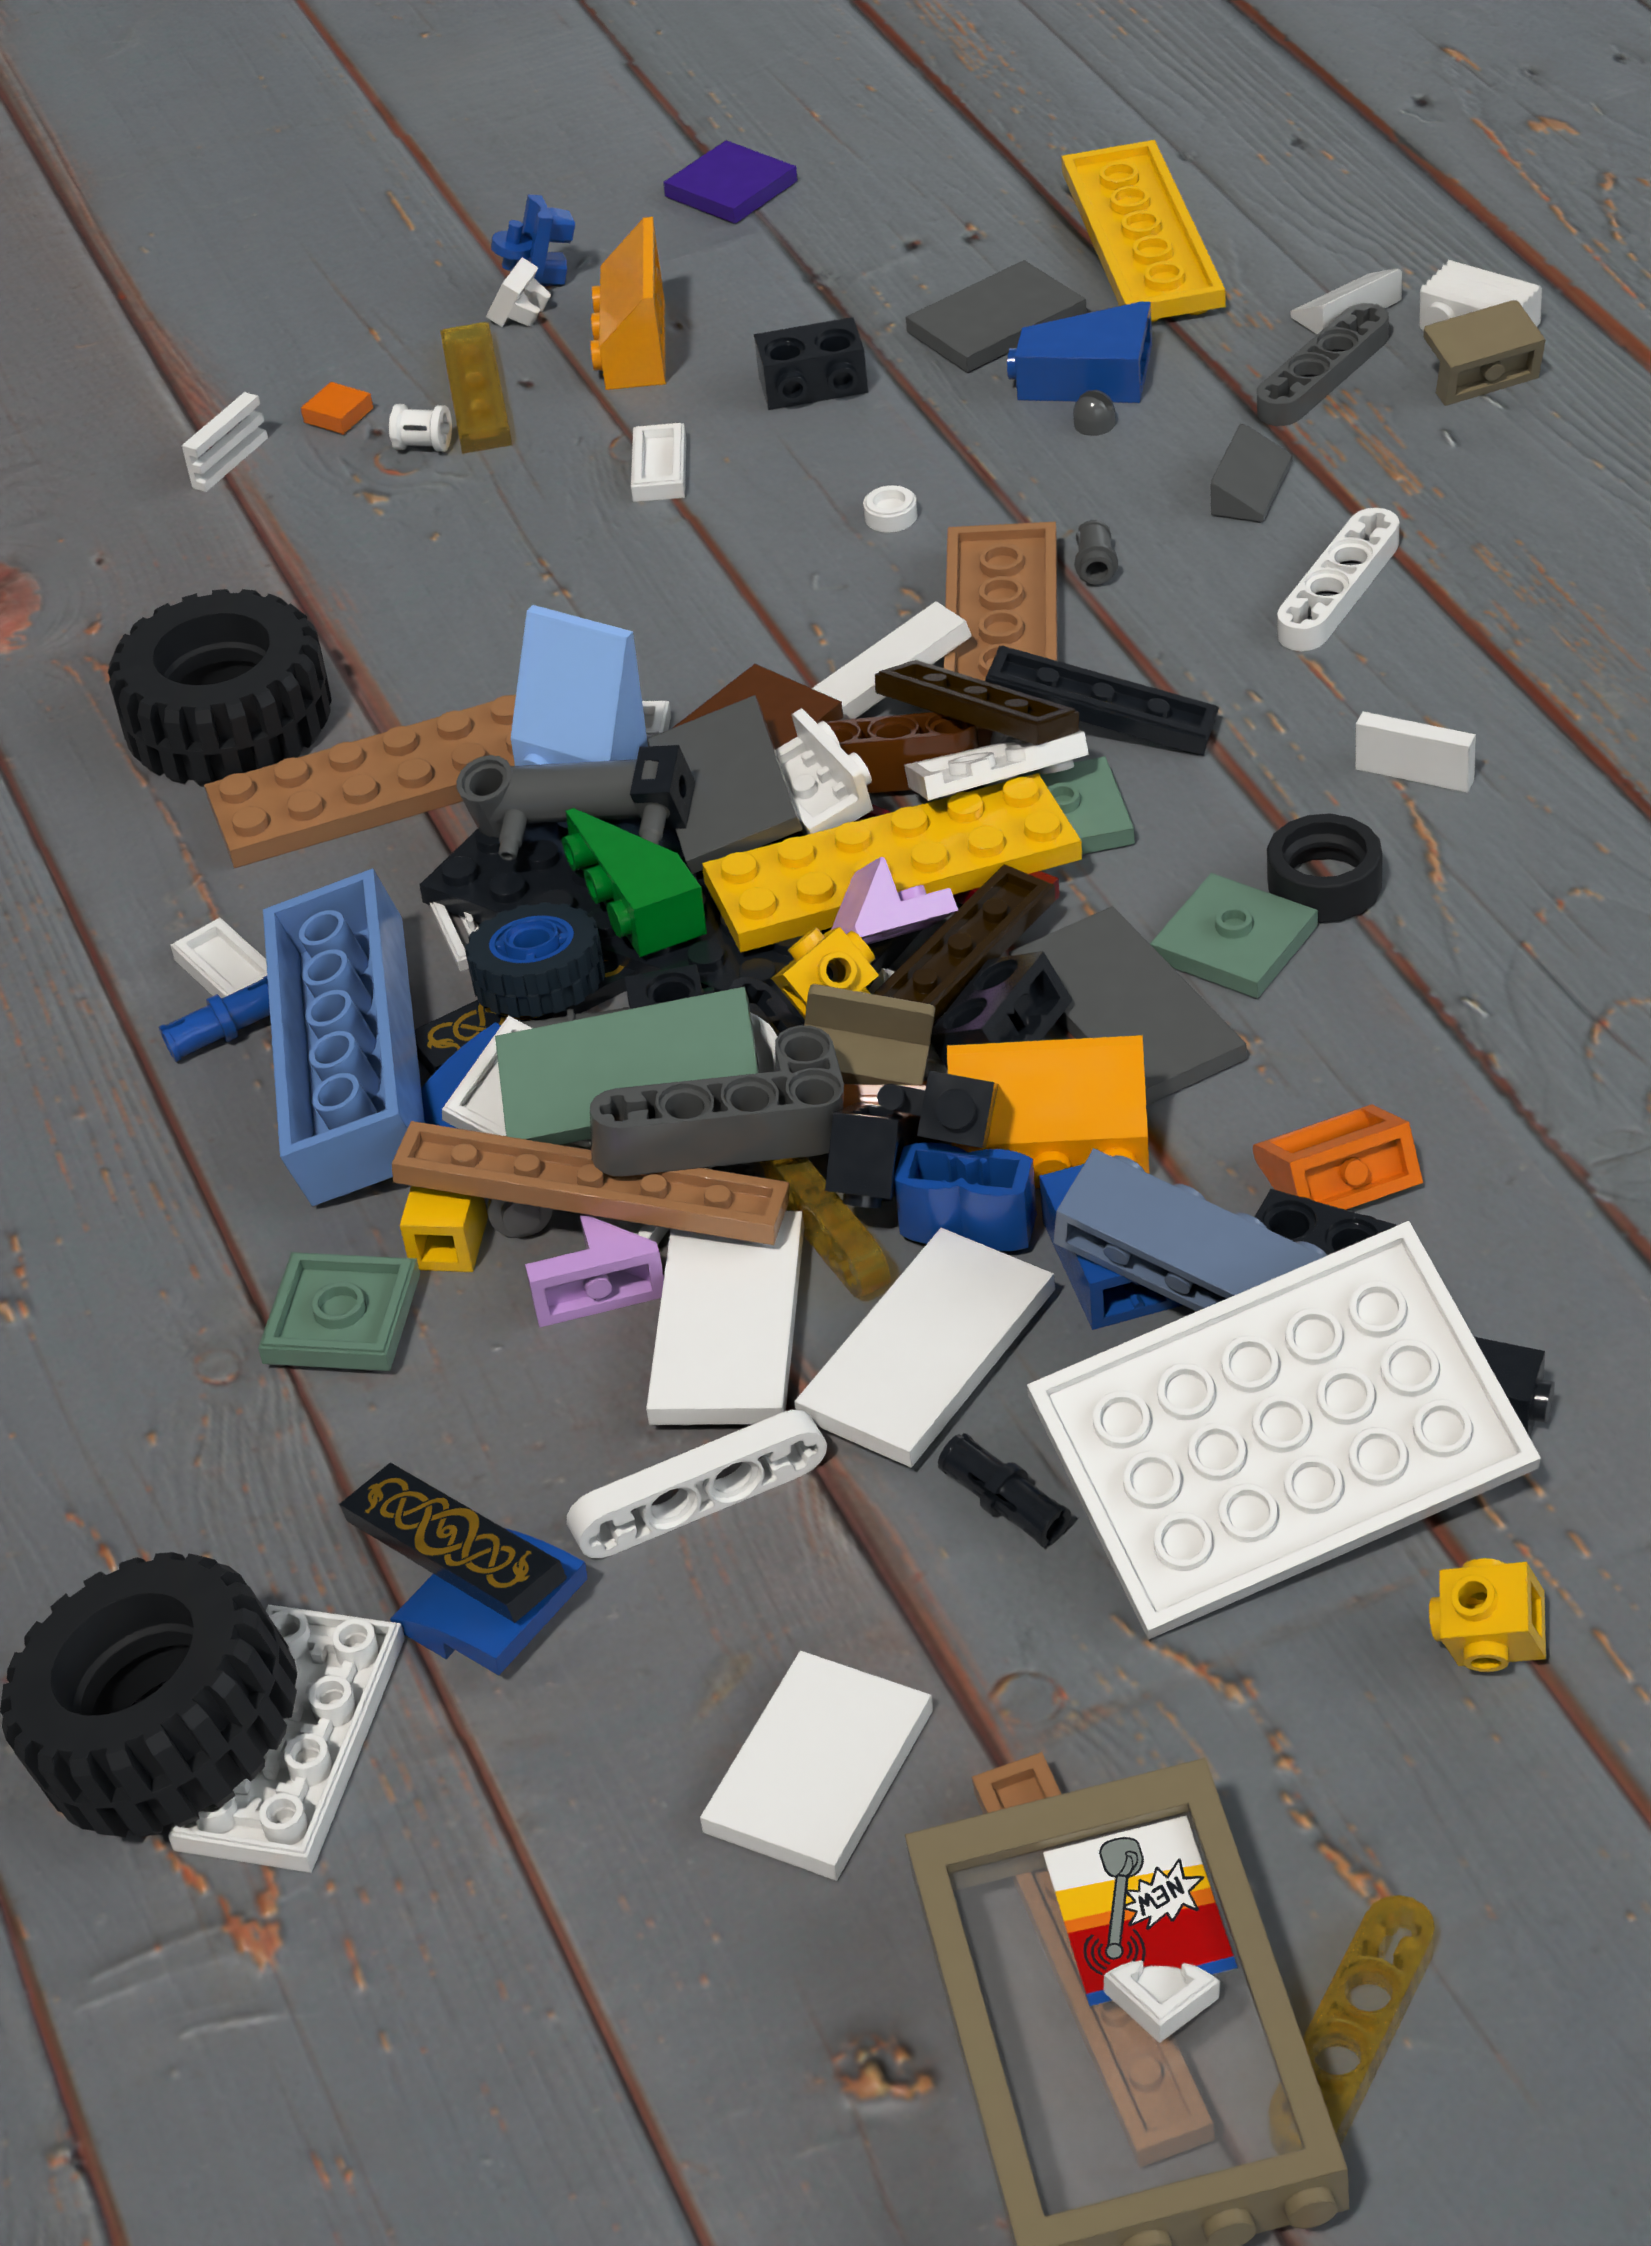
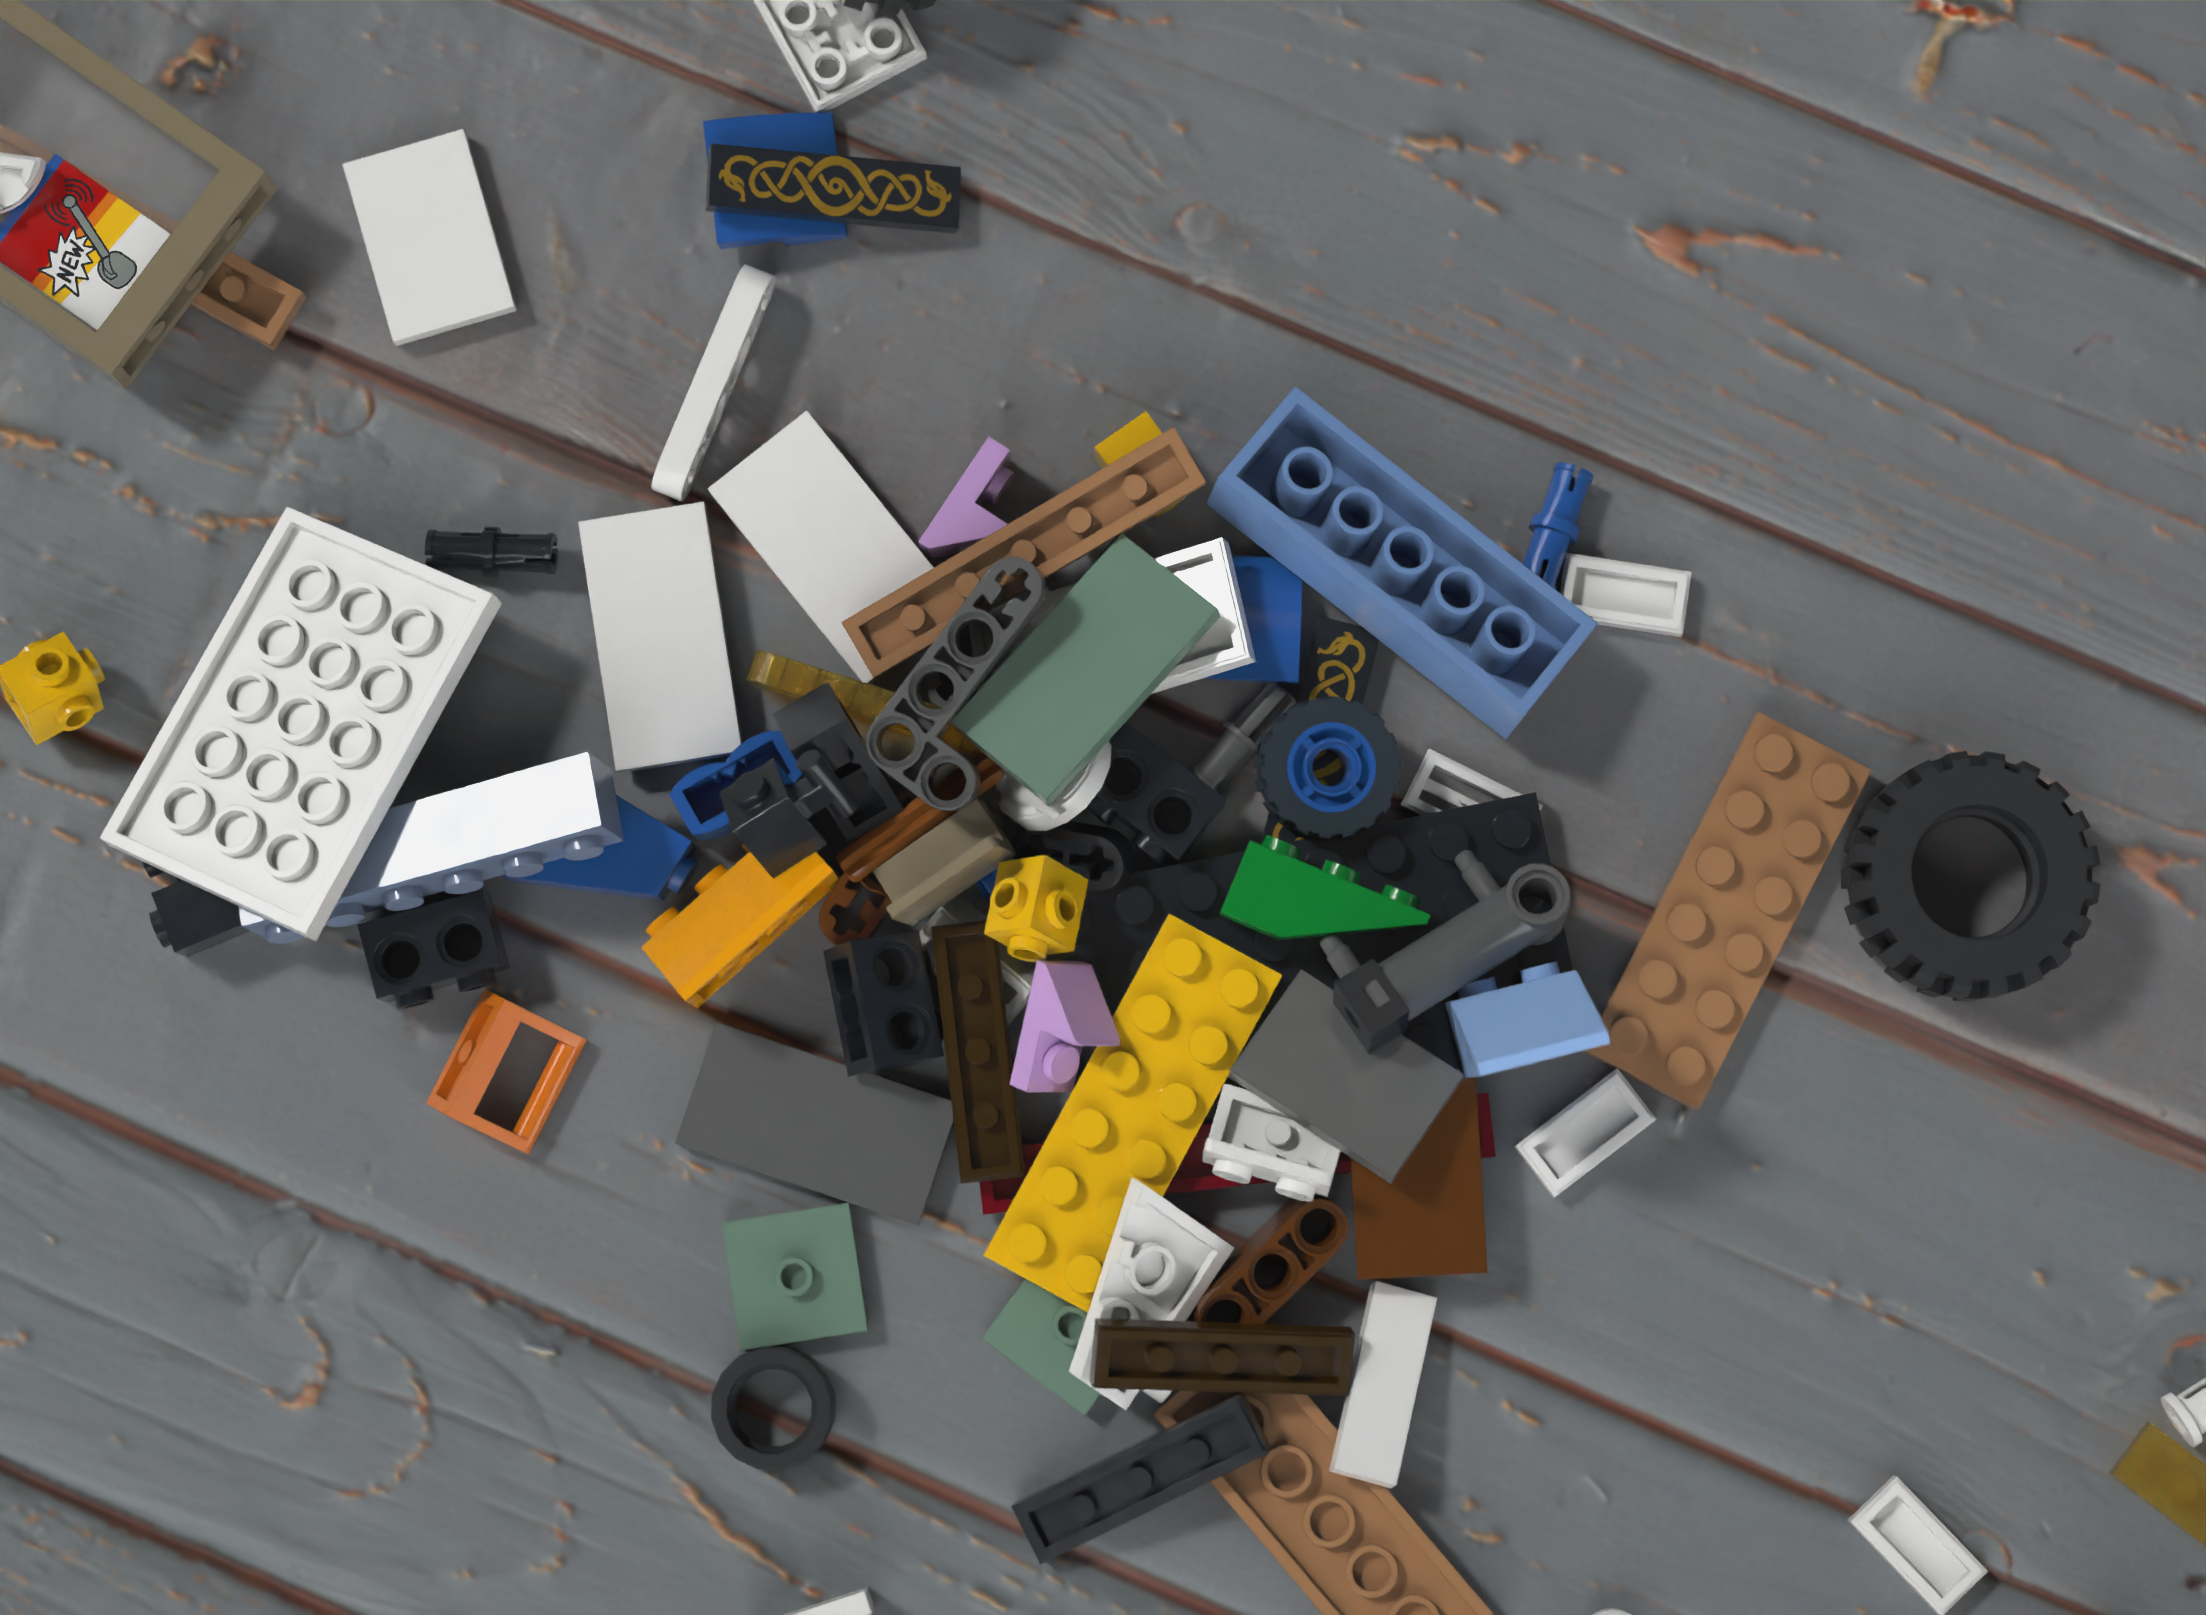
camera: 135 degrees right, 40 degrees up
sand green plate [258,1252,420,1371] -> none

